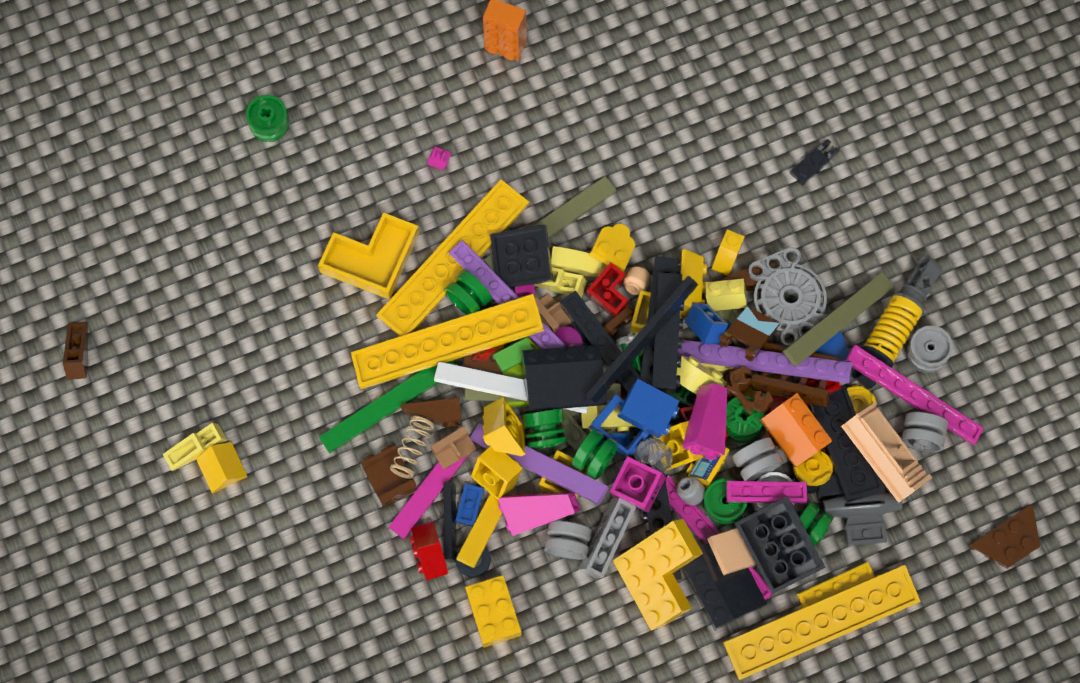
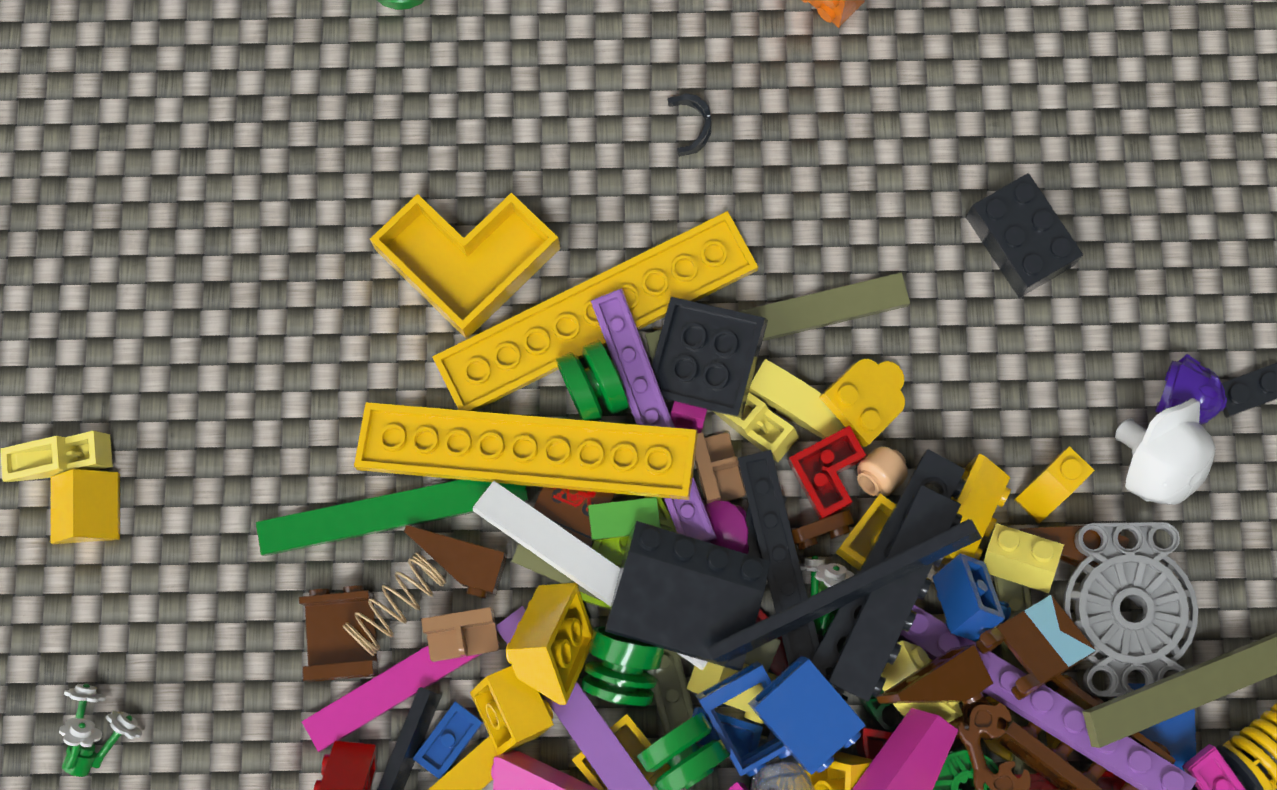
camera: 25 degrees right, 5 degrees up
dark pink tile [427,146,452,171] -> none
none -> plant [59,683,142,777]
none -> black helmet [667,93,712,157]
none -> reddish brown slope [877,644,994,705]
none -> black brick [966,173,1083,298]
none -> white piece [1115,398,1216,505]
none -> dark purple helmet [1155,354,1227,425]

